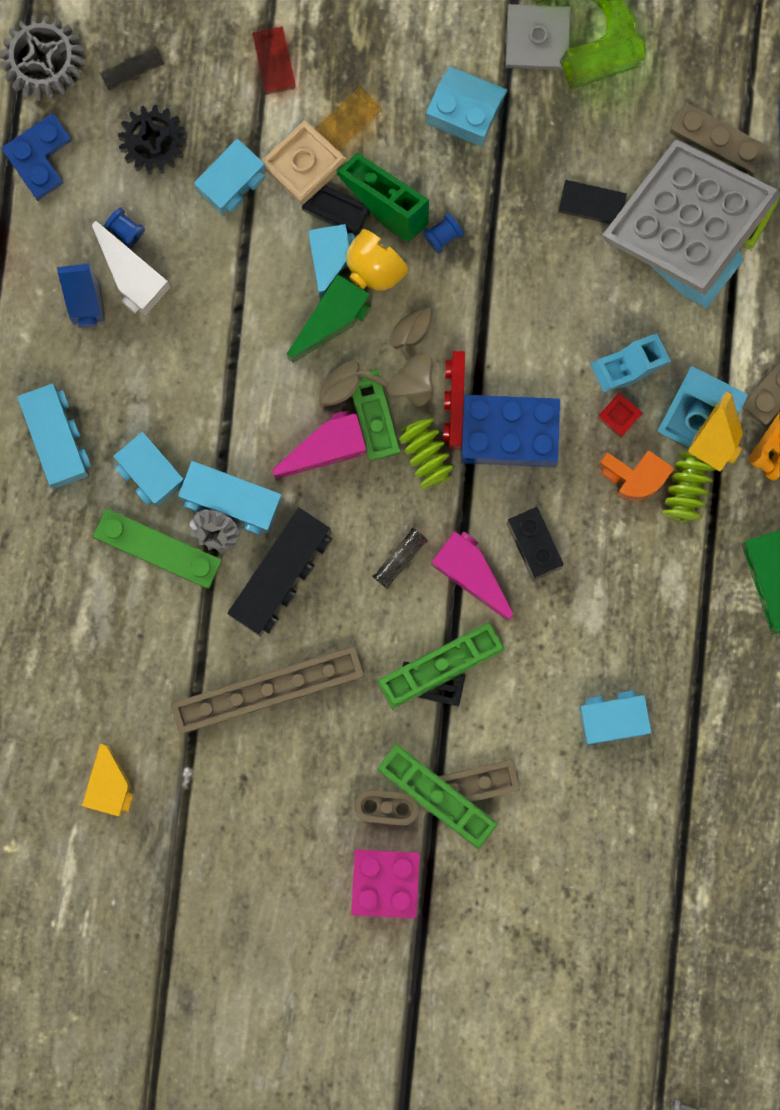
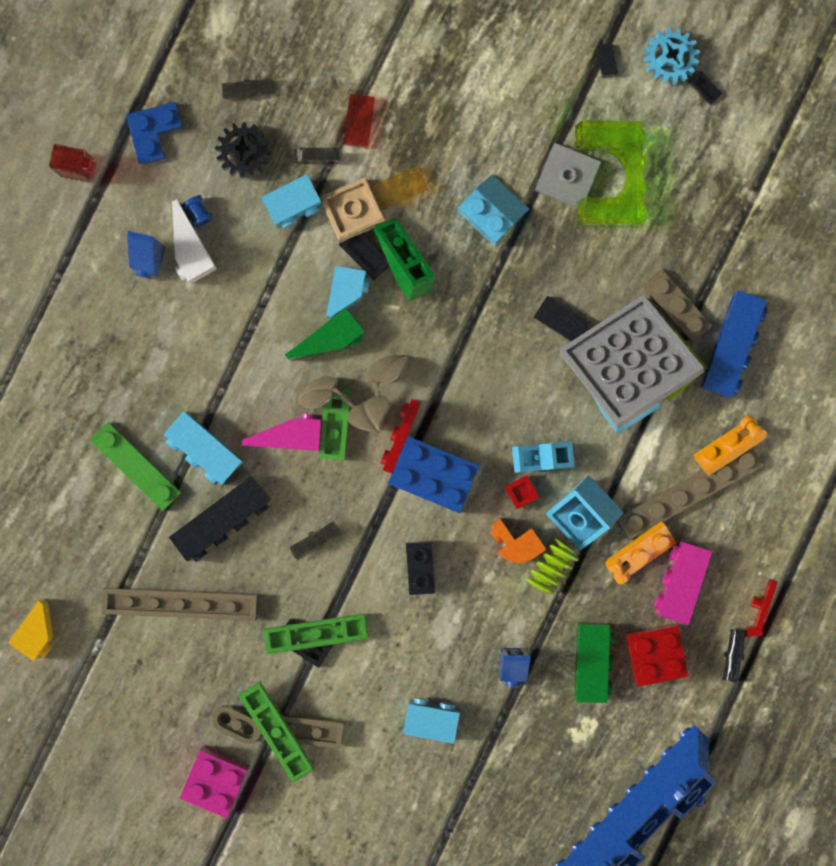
camera: 20 degrees right, 5 degrees up
light grey gear [0,15,85,101] -> none
medium azure brick [17,383,91,490] -> none
medium azure brick [113,432,184,508] -> none
light grey gear [189,510,240,554] -> none
yellow cylinder [346,229,408,291] -> none
lime piece [399,418,455,490] -> none
blue bush [422,212,464,254] -> none
dark pink slope [431,531,513,622] -> none
yellow slope [687,391,743,471] -> none
none -> clear smoke beam [294,148,342,165]
none -> blue slope [500,648,530,686]

